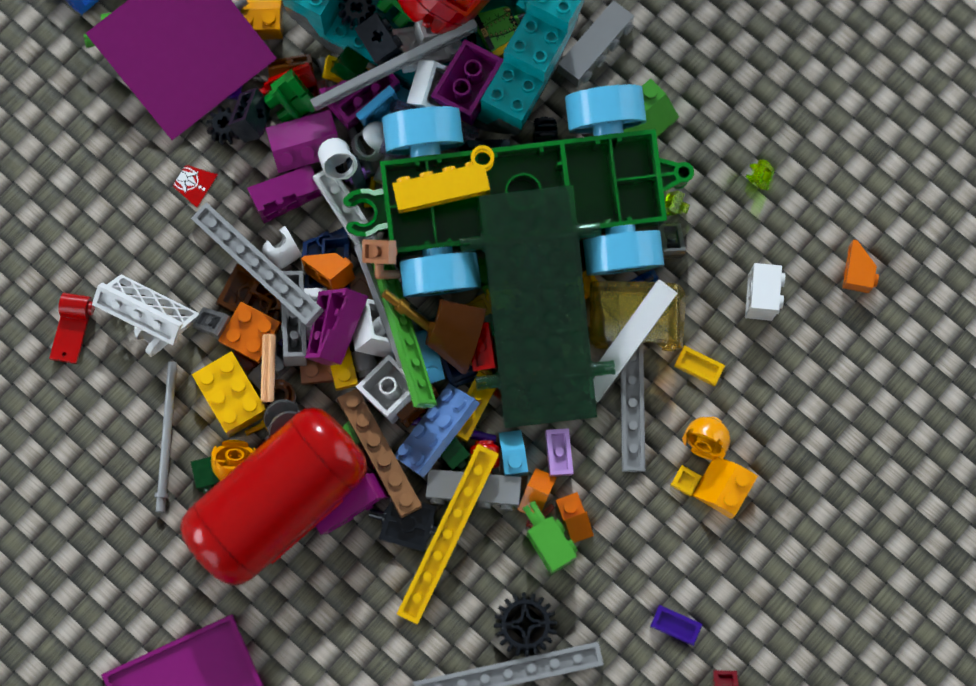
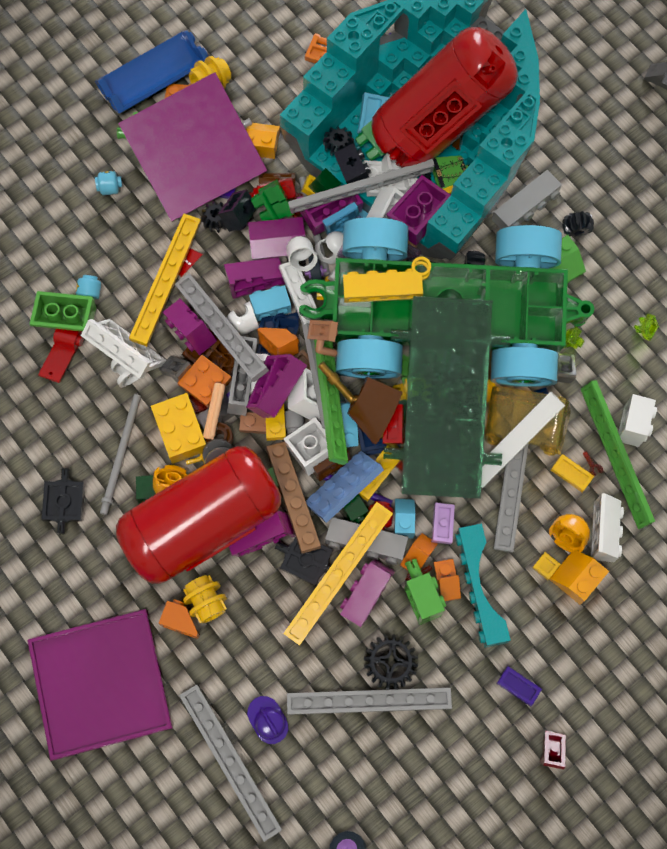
camera: 10 degrees right, 5 degrees down
none -> bright green slope [30,291,96,331]
none -> black plate [41,468,85,535]
none -> medium azure head [76,275,101,300]
none -> medium azure head [95,171,122,196]
none -> yellow plate [129,214,201,347]
none -> orange slope [158,599,200,639]
none -> magenta wedge [163,298,216,355]
none -> yellow piece [183,575,227,623]
none -> medium azure brick [249,285,292,322]
none -> magenta wedge [340,560,395,627]
none -> teal arch [455,523,511,648]
none -> black gear [562,211,594,237]
none -> bright green tile [581,380,655,529]
none -> clear red hand [583,451,603,476]
none -> white slope [591,493,624,562]

